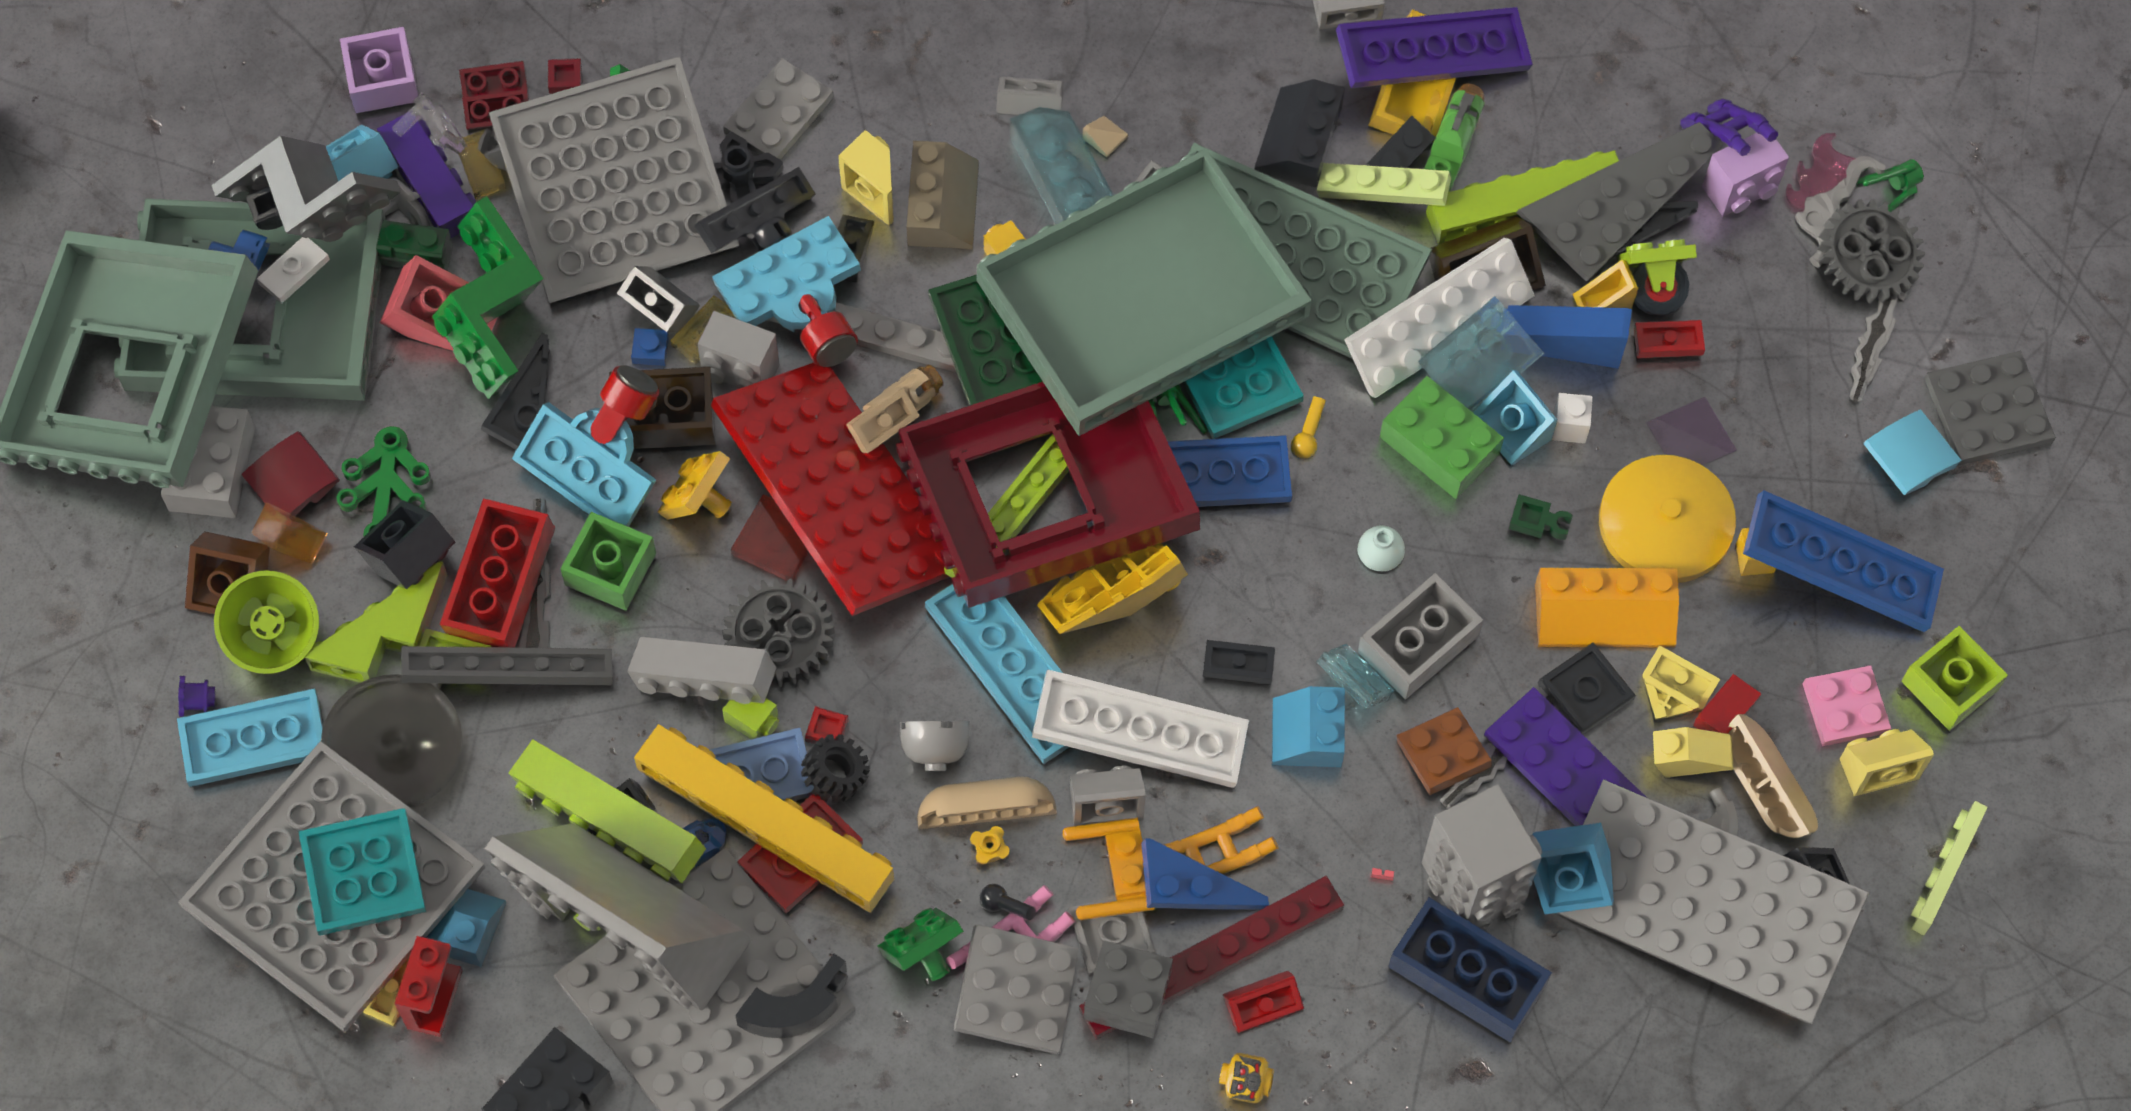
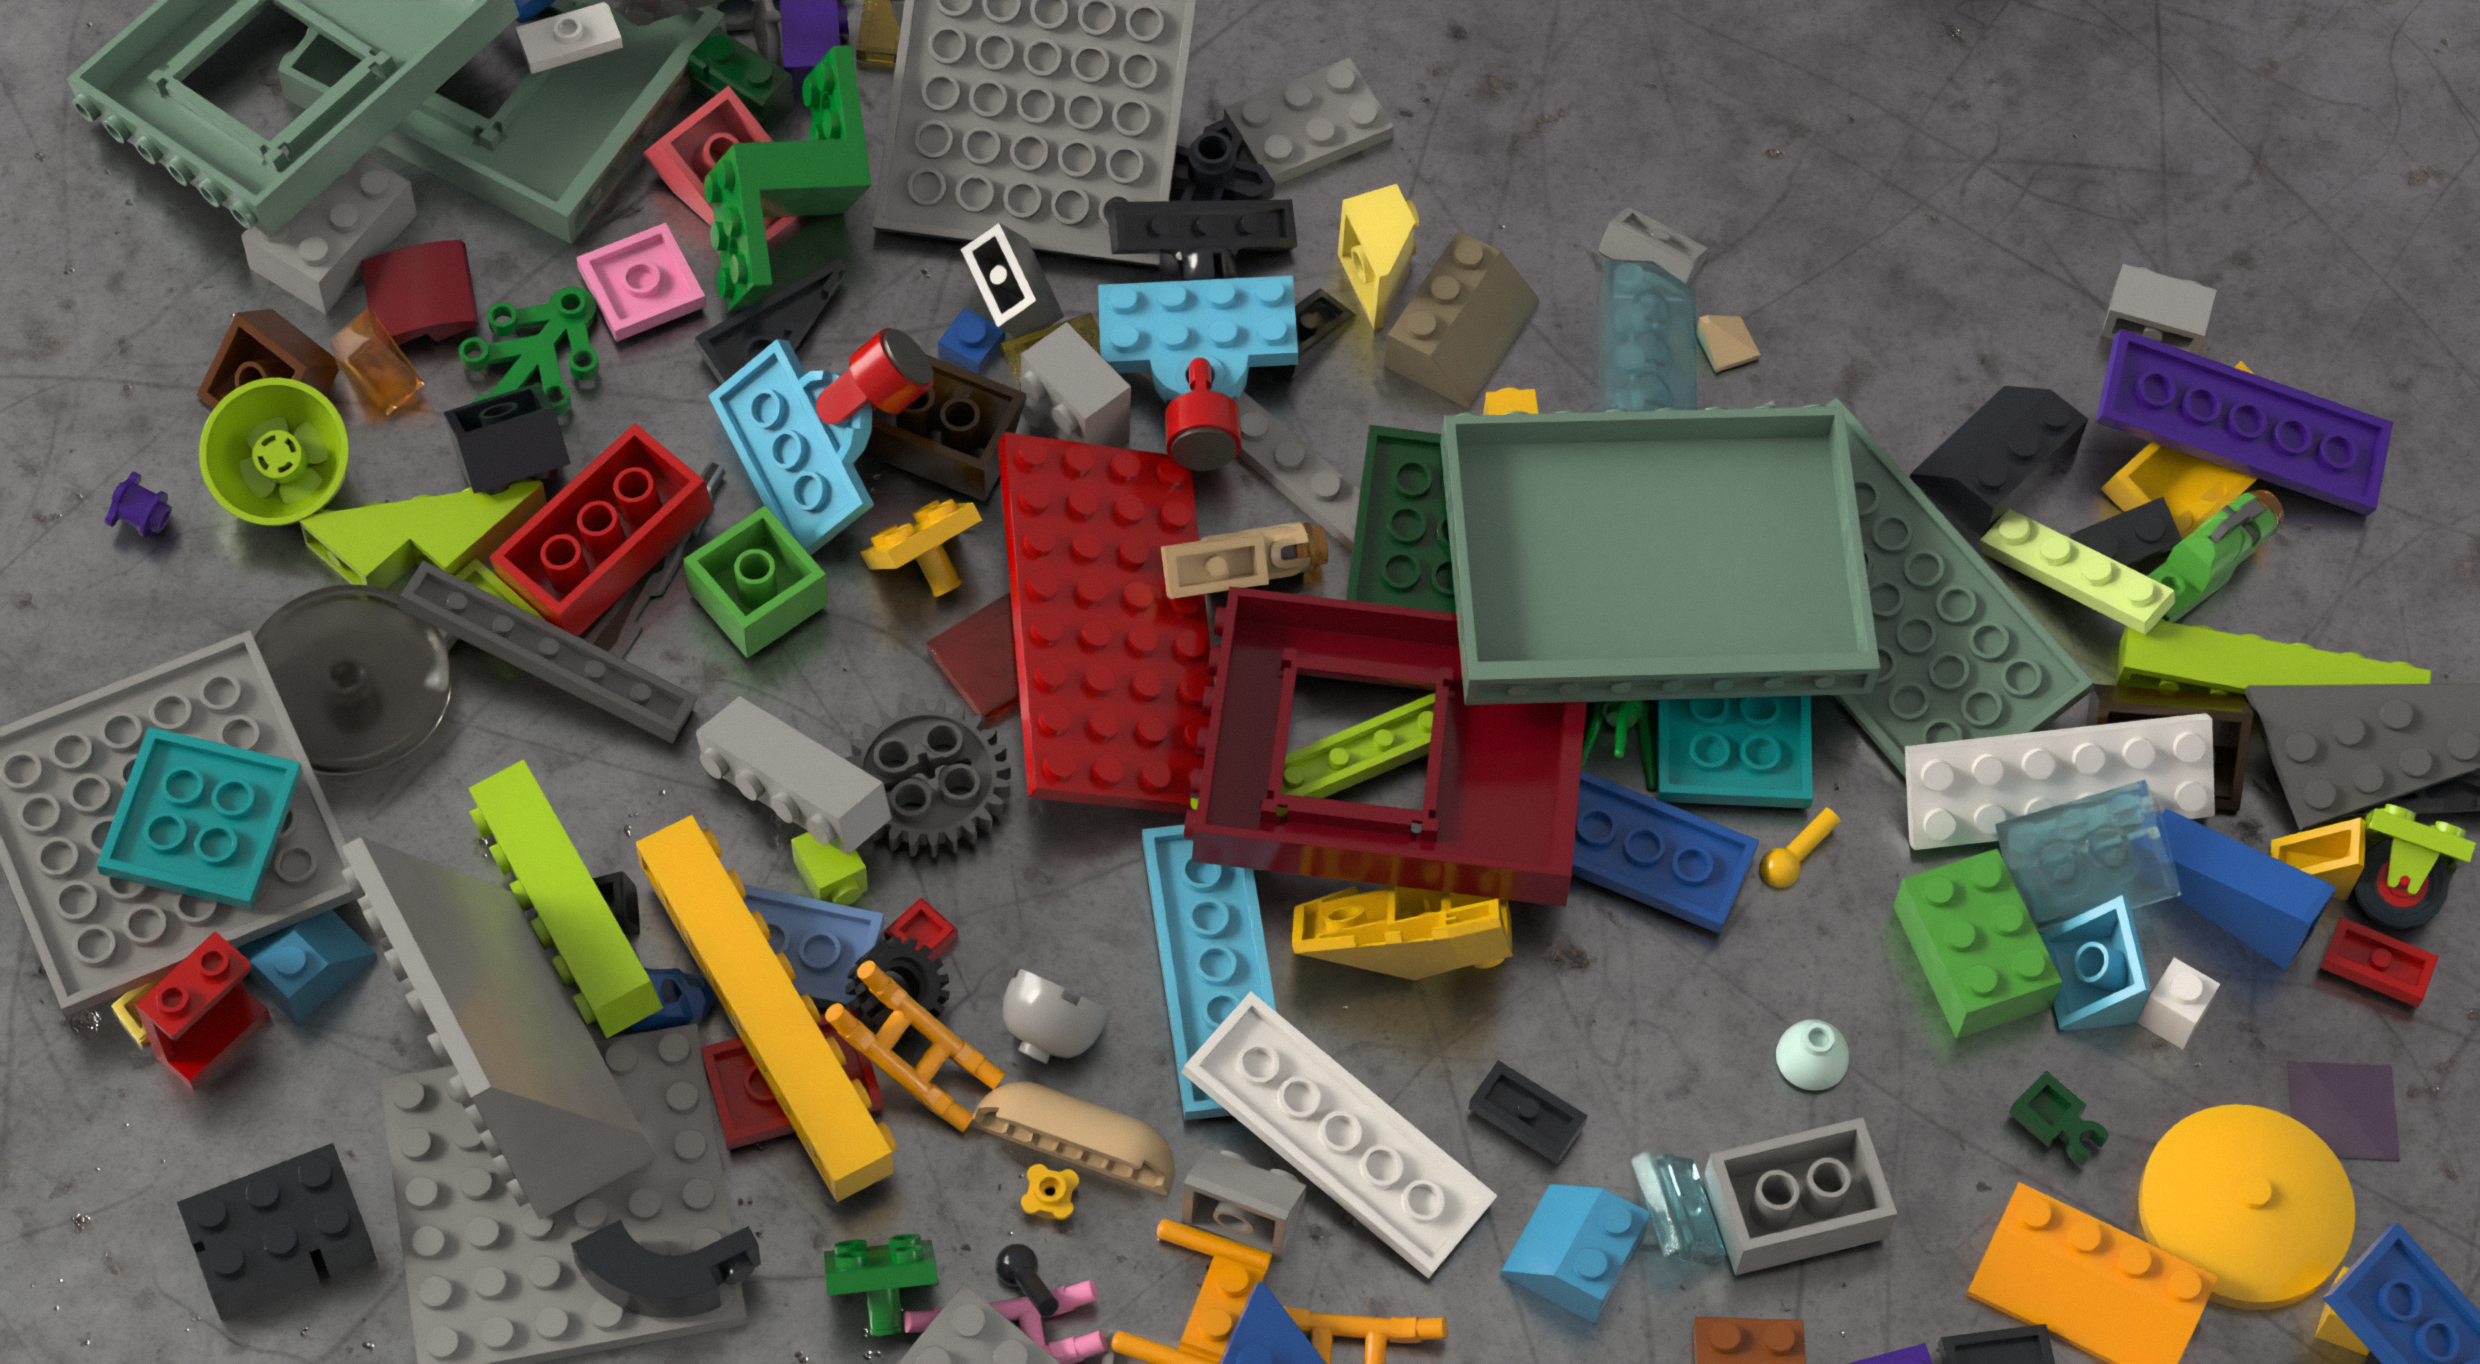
camera: 25 degrees right, 5 degrees down
medium azure plate [177,689,326,787] -> none
none -> bright pink plate [576,223,706,342]
none -> light orange piece [825,960,1006,1133]

